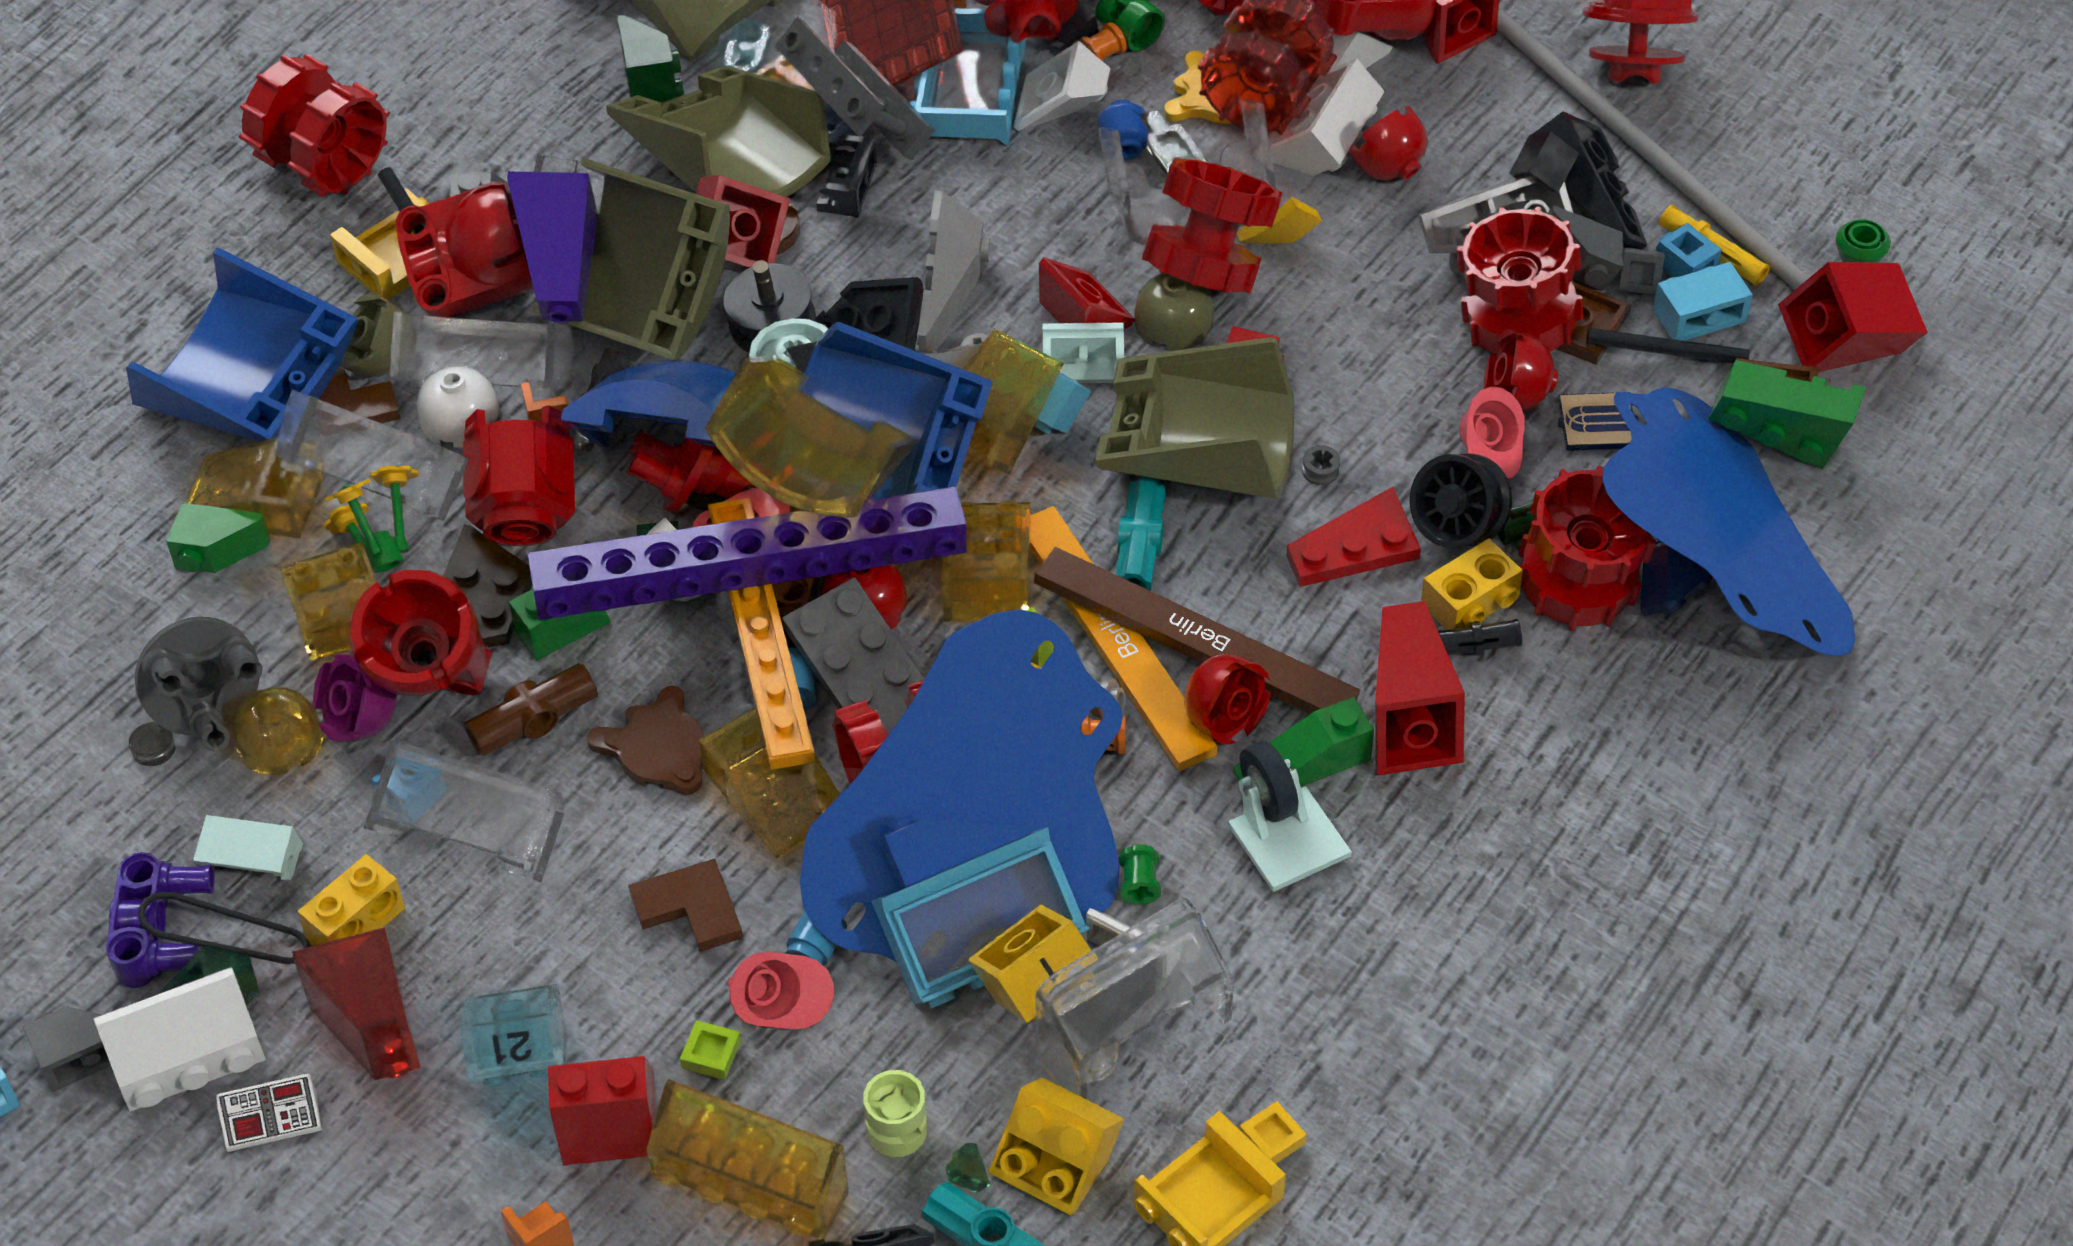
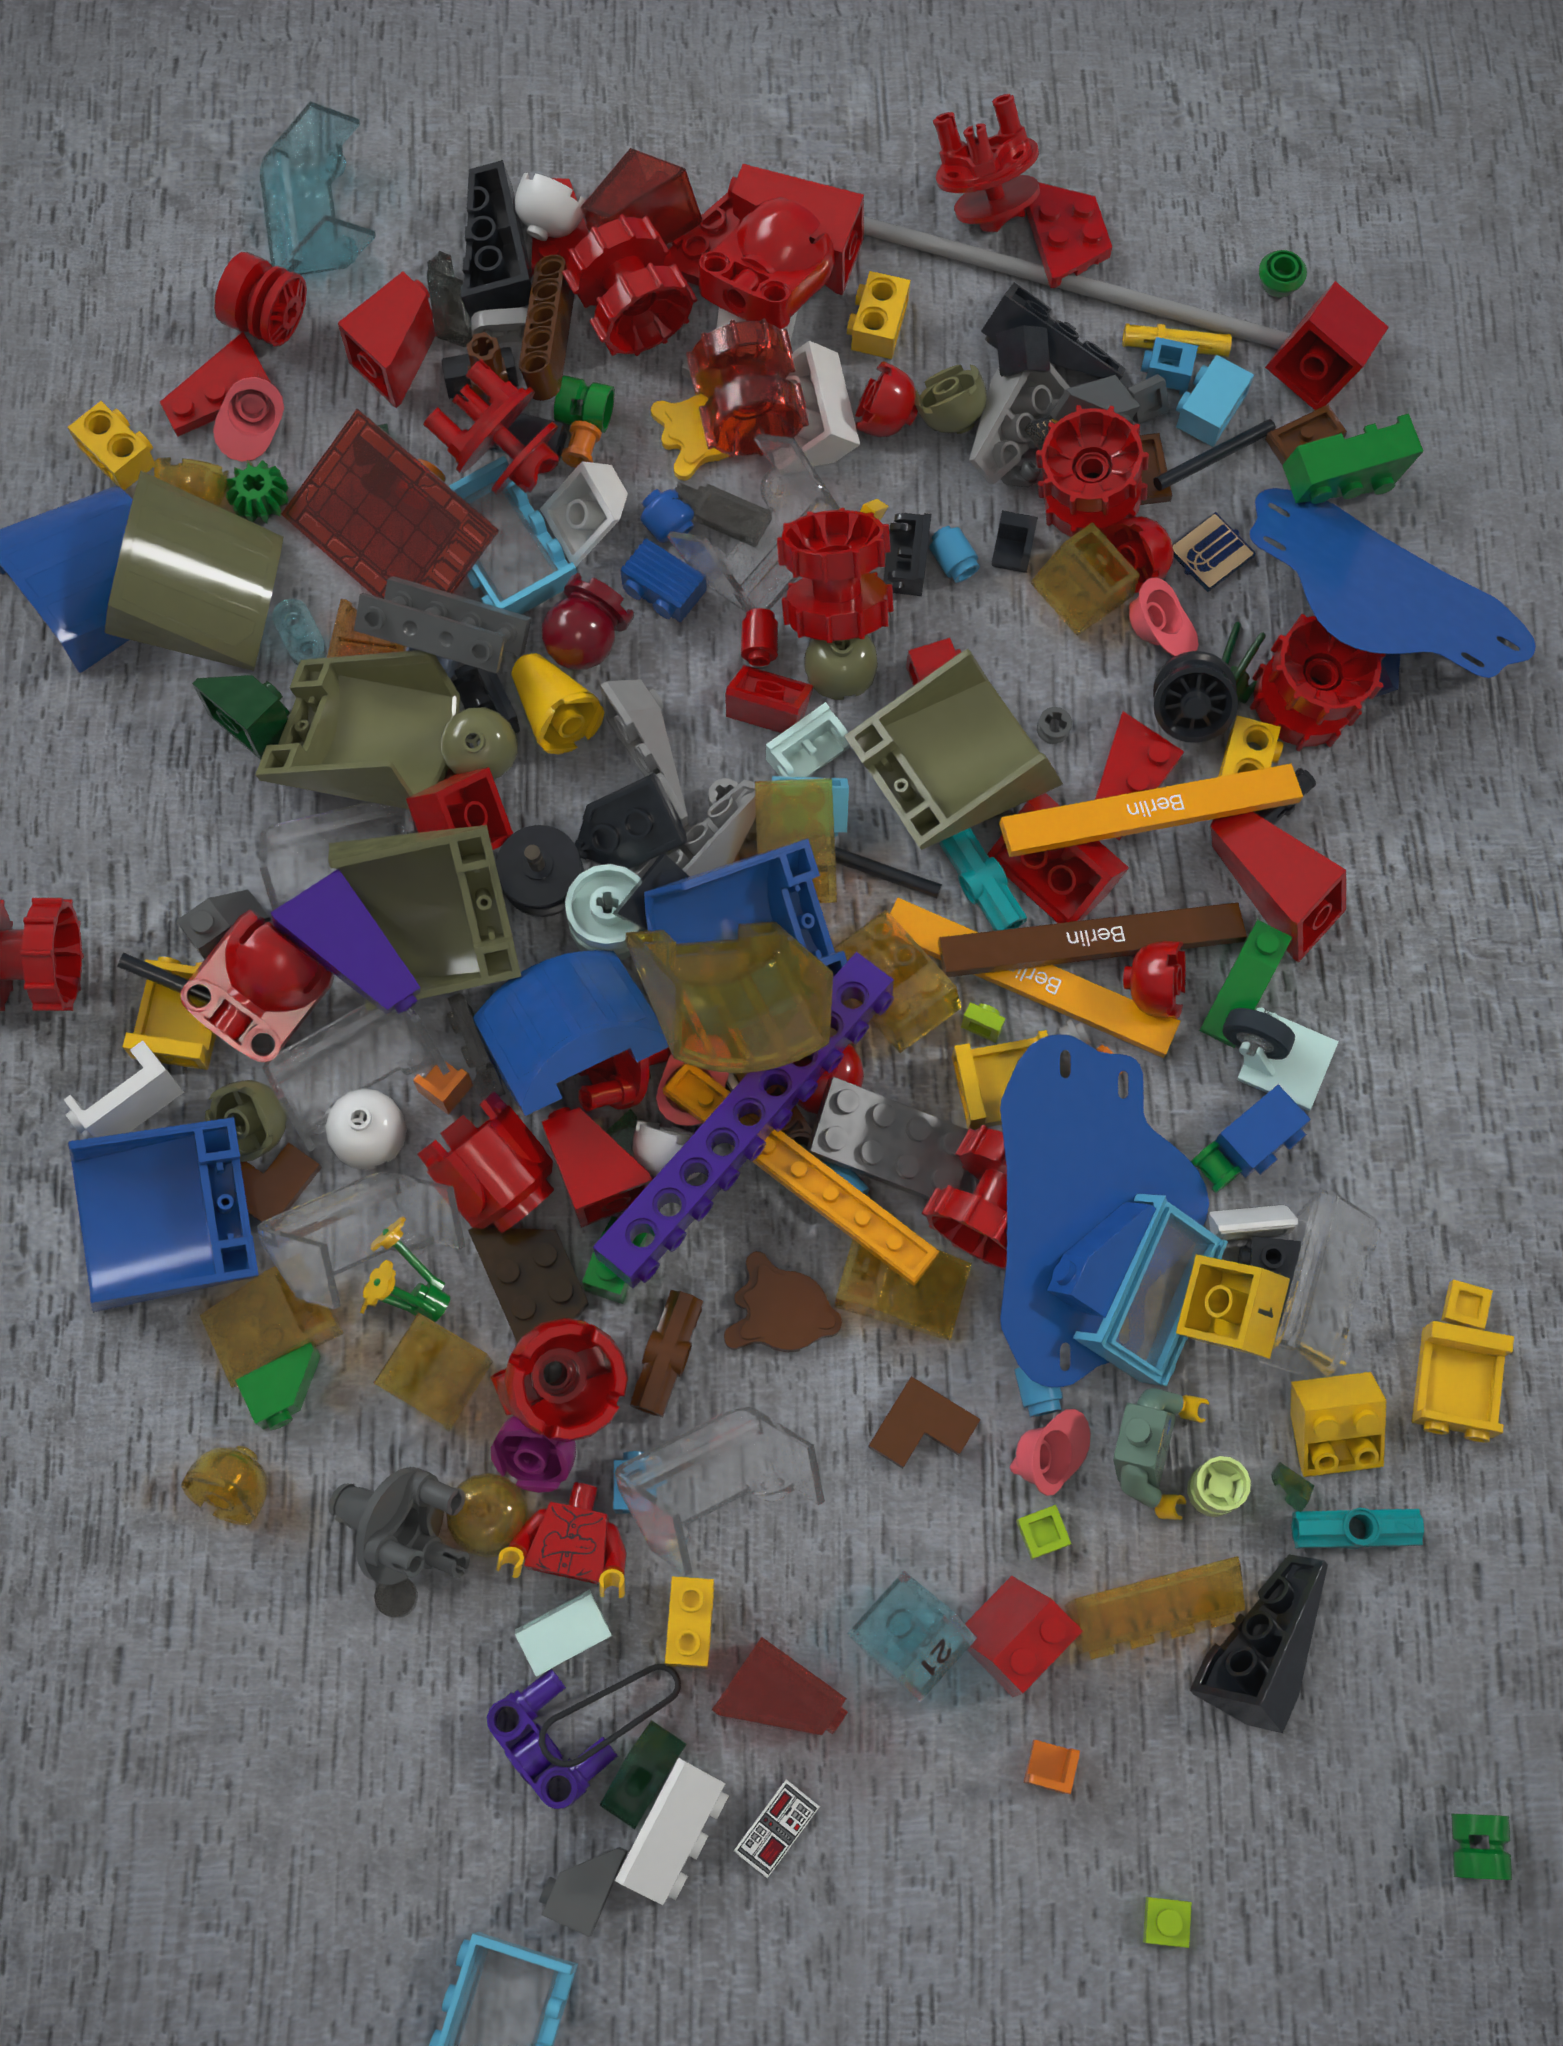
camera: 40 degrees left, 20 degrees up
none -> white panel [64,1041,184,1139]
none -> clear yellow cylinder [181,1446,269,1525]
none -> olive cylinder [441,707,518,781]
none -> red torso [496,1482,627,1598]
none -> yellow cone [511,653,604,755]
none -> red slope [541,1107,652,1228]
none -> dark red tile [542,573,634,670]
none -> blue brick [620,538,707,622]
none -> red brick [741,608,778,667]
none -> black bar [796,834,942,899]
none -> yellow brick [847,271,911,359]
none -> black hinge [883,513,932,596]
none -> olive cylinder [914,364,987,434]
none -> dark azure brick [929,526,980,583]
none -> red slope [987,793,1129,923]
none -> black panel [991,510,1038,573]
none -> light orange tile [999,763,1303,857]
none -> red wing [1025,182,1112,288]
none -> clear yellow slope [1031,522,1140,636]
none -> sand green torso [1113,1388,1209,1520]
none -> blue brick [1215,1084,1311,1178]

